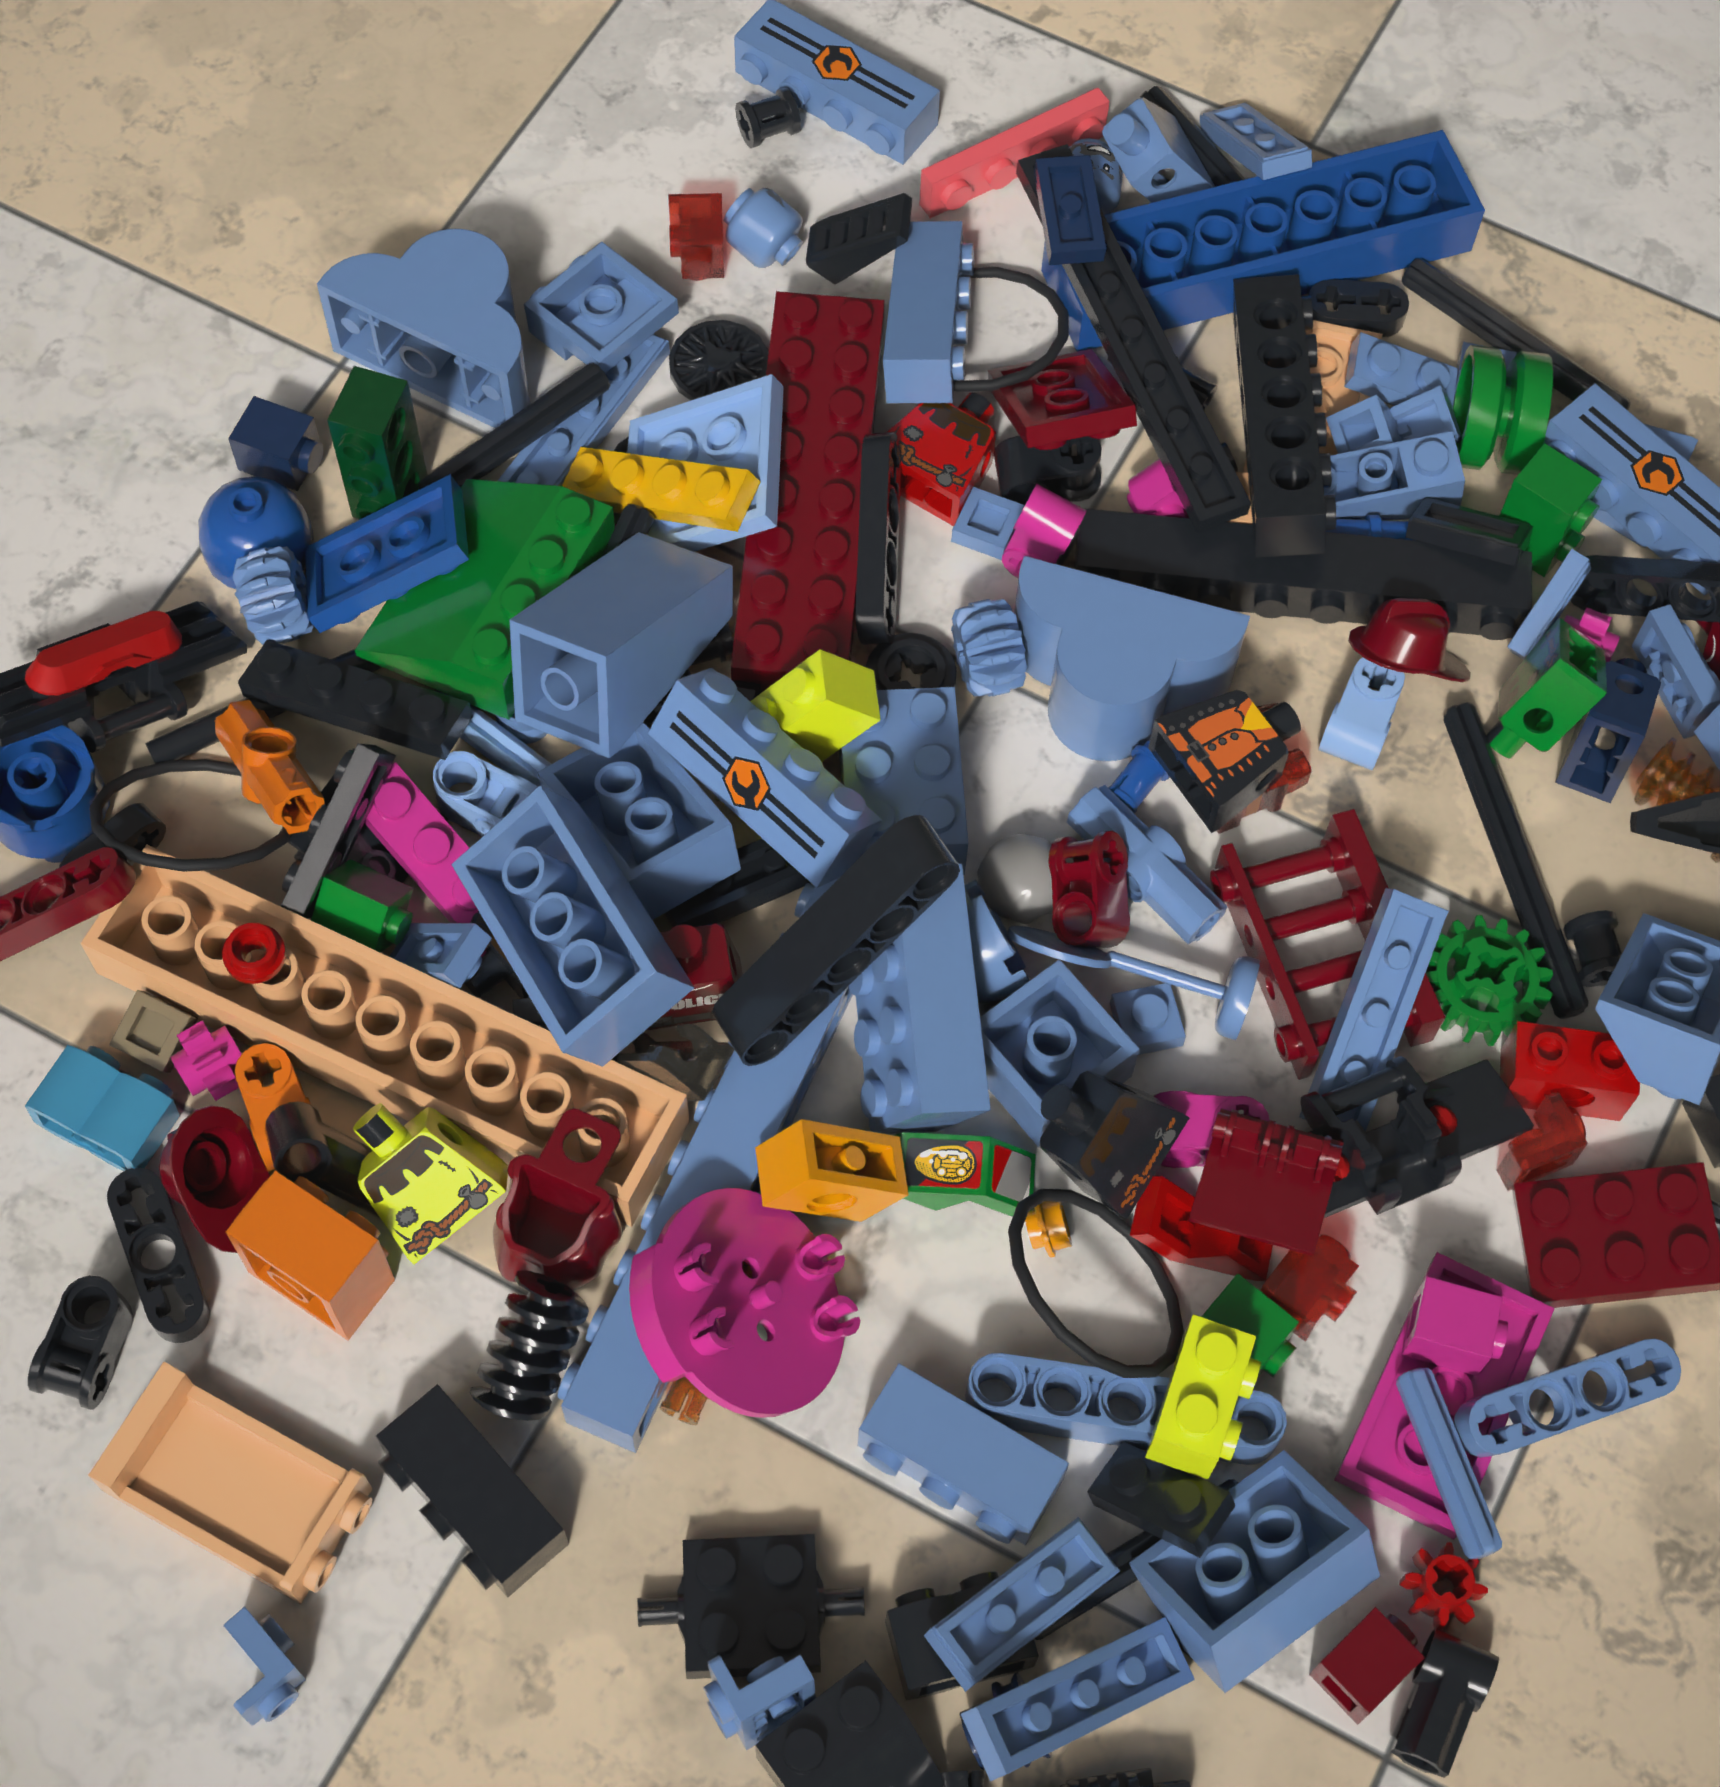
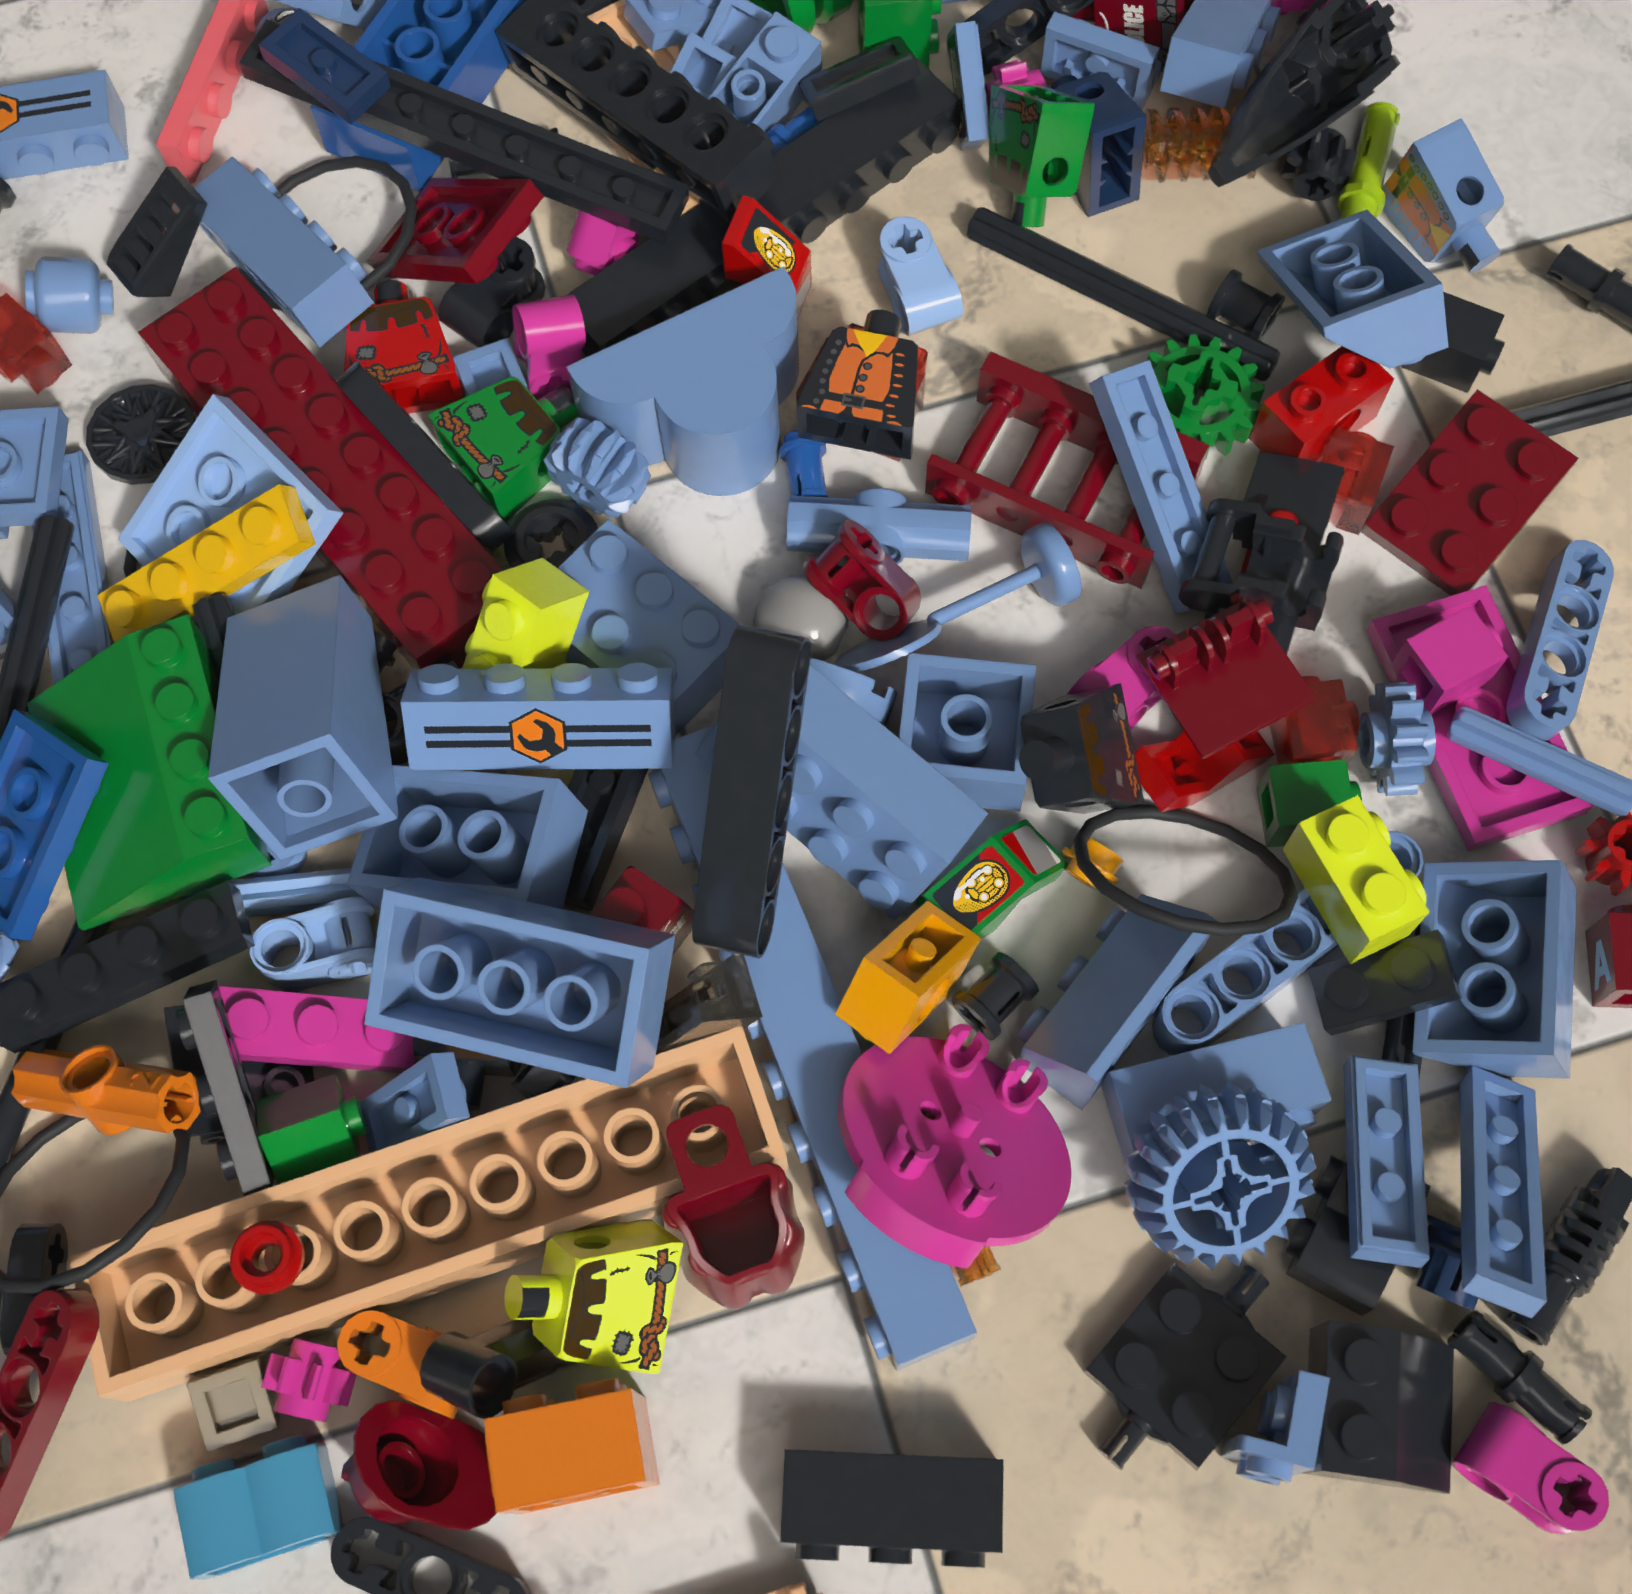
camera: 40 degrees left, 5 degrees up
black piece [469,1270,589,1421] -> none
medium blue plate [1109,983,1186,1055] -> none
dark red piece [1348,598,1471,683] -> none
none -> green torso [428,377,578,521]
none -> slope [722,195,812,319]
none -> black bush [951,952,1039,1040]
none -> medium blue slope [1017,894,1218,1110]
none -> medium blue gear [1124,1081,1317,1270]
none -> medium blue gear [1358,682,1436,796]

